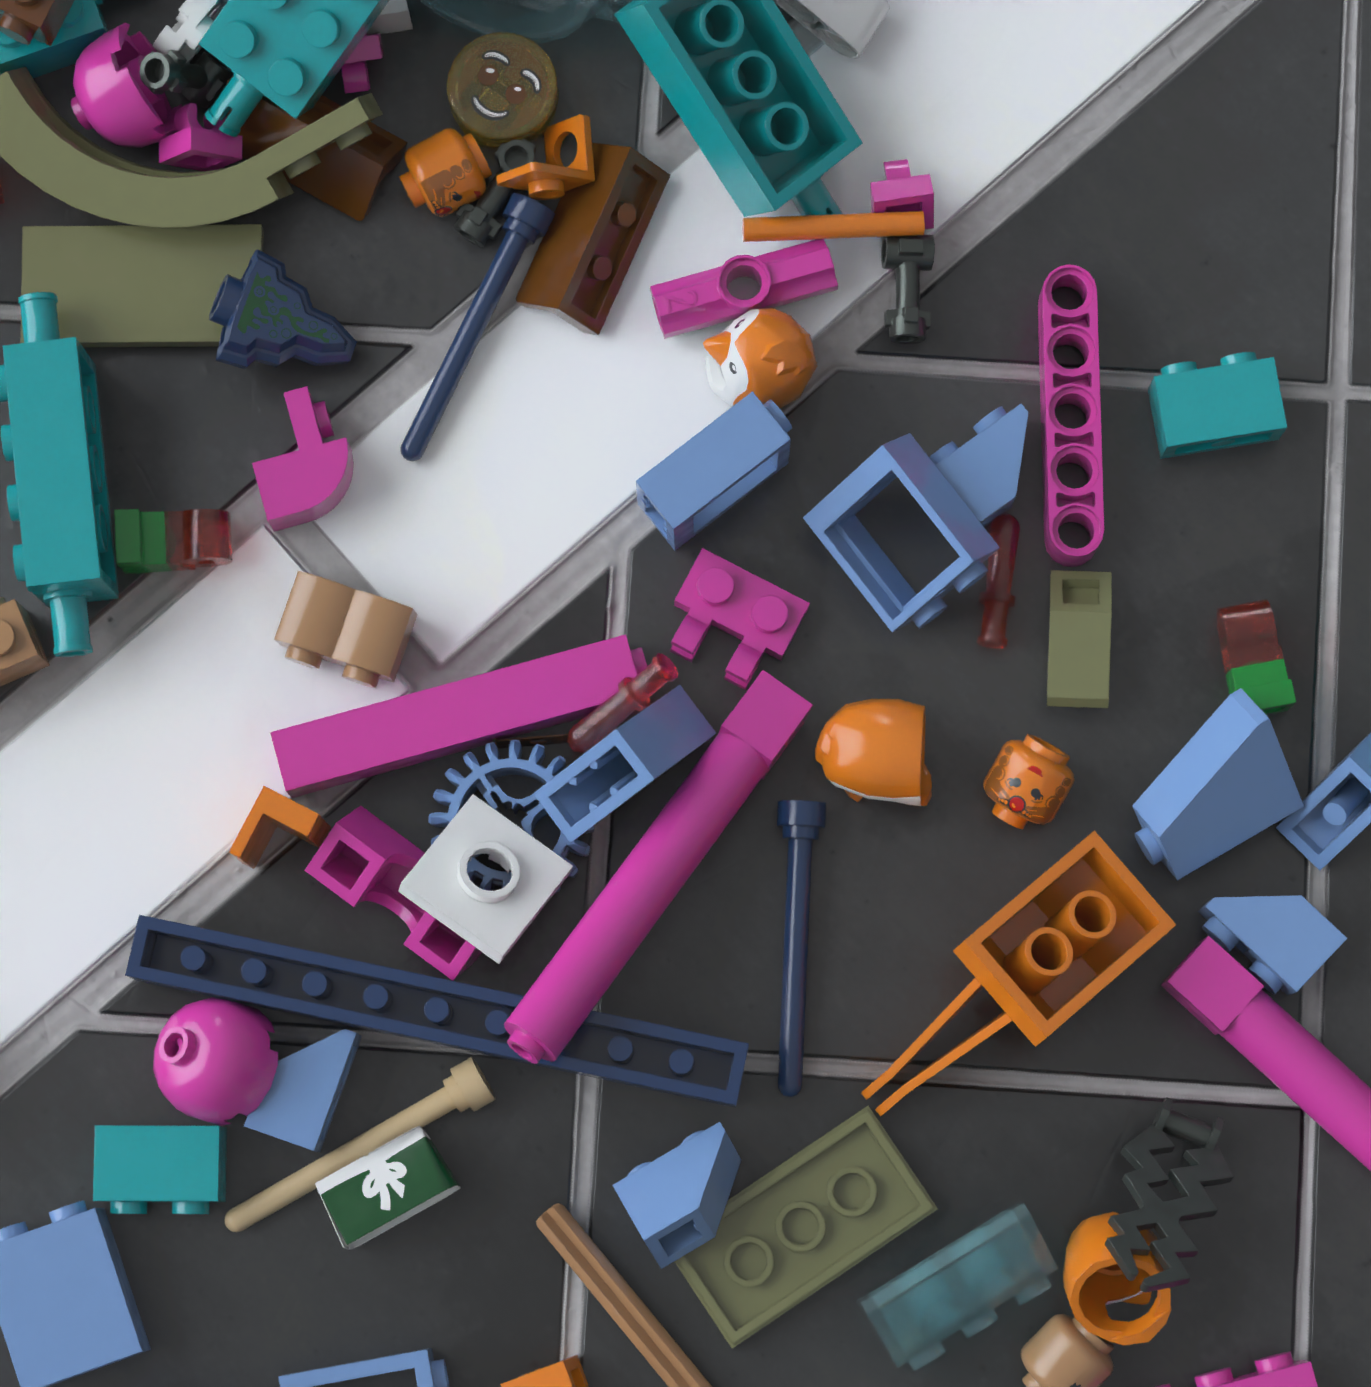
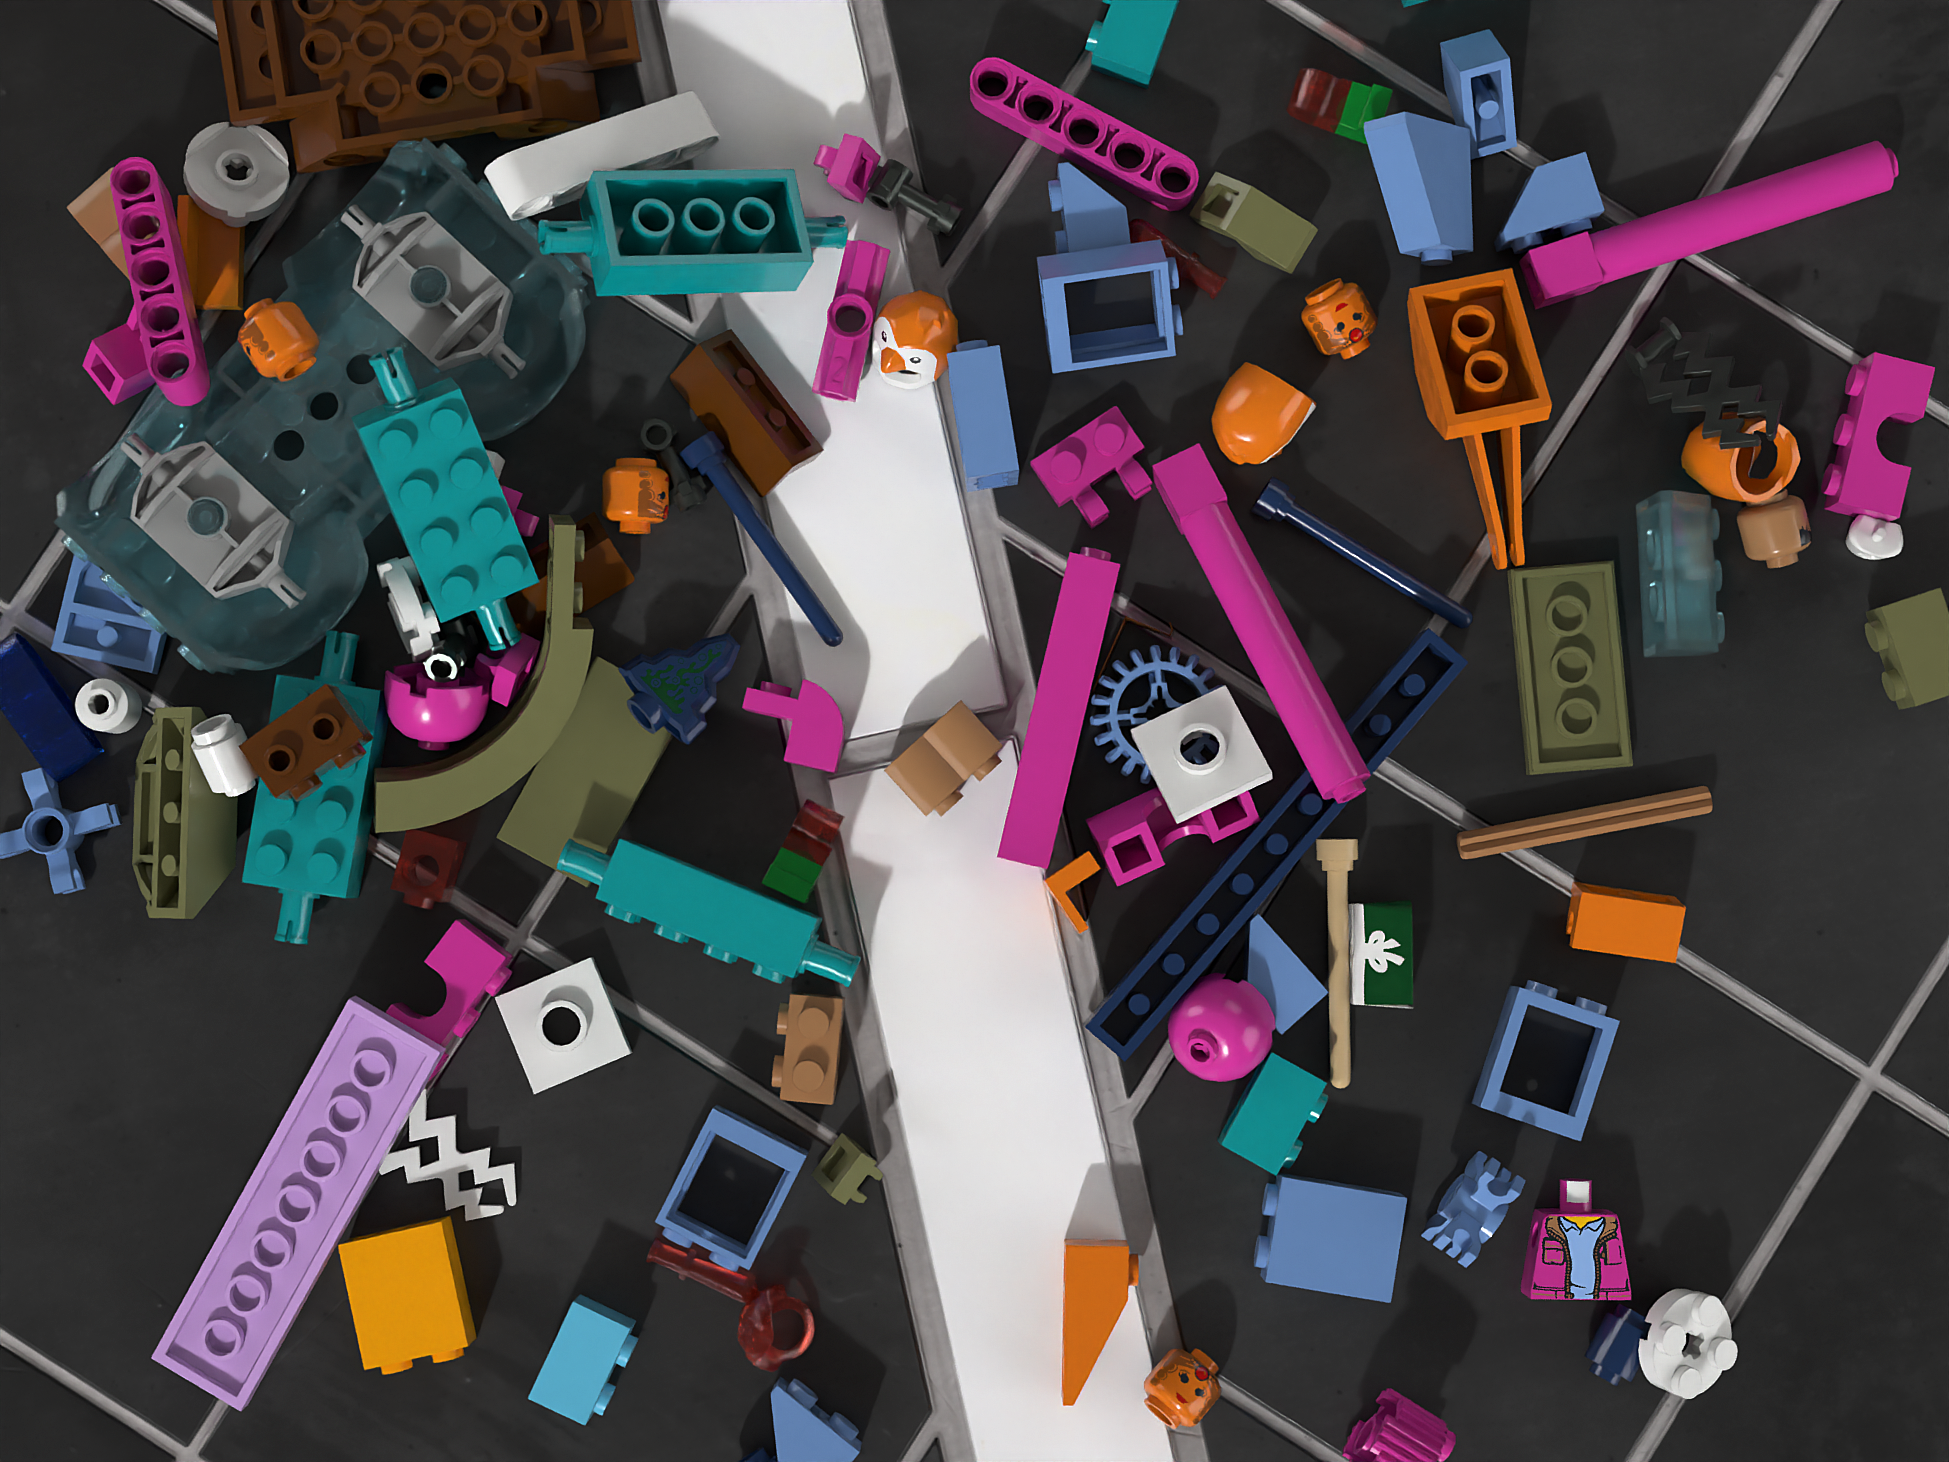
camera: 65 degrees left, 5 degrees up
clear yellow head [447,32,559,151] -> none
orange bracket [496,114,595,200] -> none
medium blue slope [533,685,716,843] -> none
clear red piece [567,653,678,753] -> none
medium blue slope [612,1122,741,1269] -> none
orange bar [742,211,925,242] -> none

